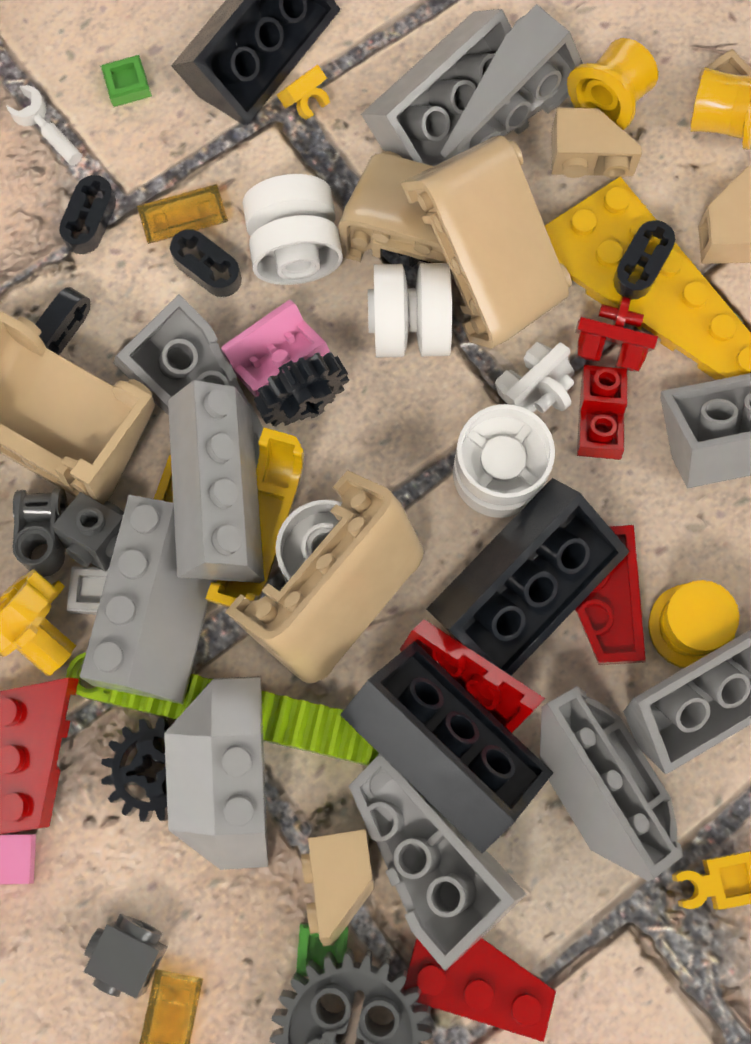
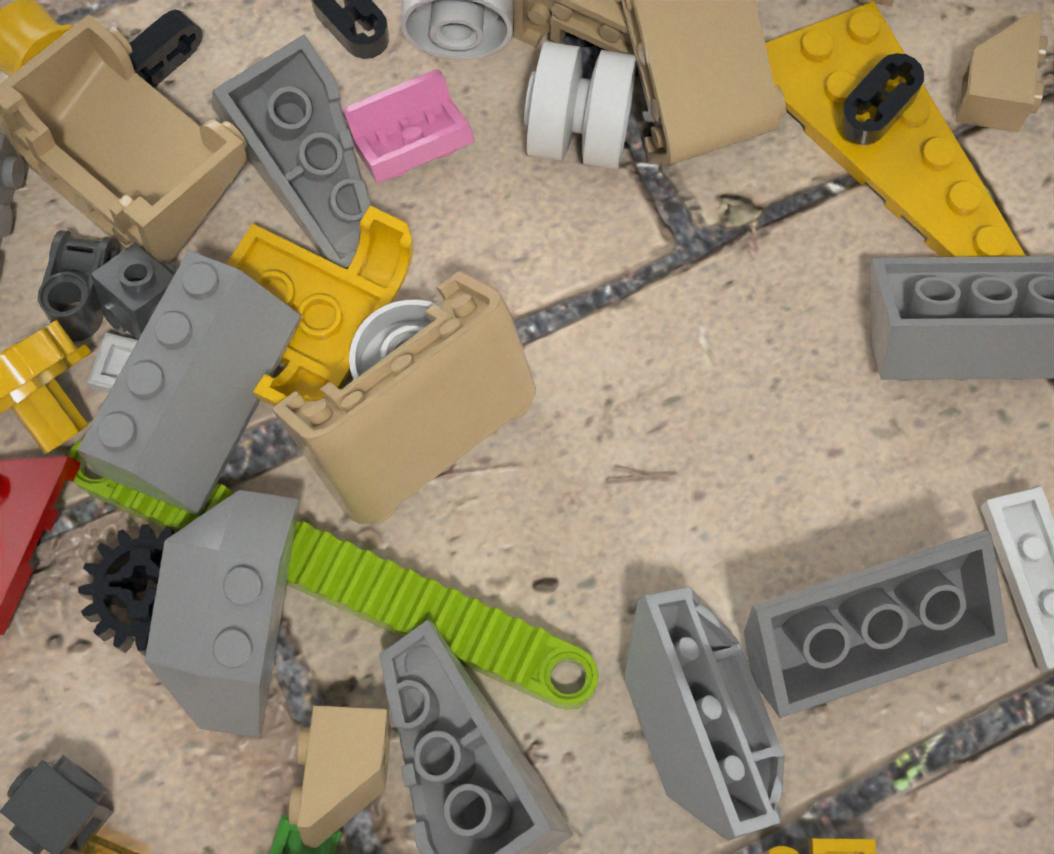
camera: 10 degrees right, 5 degrees down
light grey slope [168,380,264,583] -> none
black gear [254,352,349,427] -> none
black slope [340,641,554,854] -> none
red wing [399,619,545,733] -> none
black slope [426,478,630,676] -> none
white wheel [453,404,555,518] -> none
white hips [495,342,574,413] -> none
red hips [575,296,658,372] -> none
red wing [575,525,646,665] -> none
red slope [577,365,627,460] -> none
yellow piece [648,580,740,668] -> none

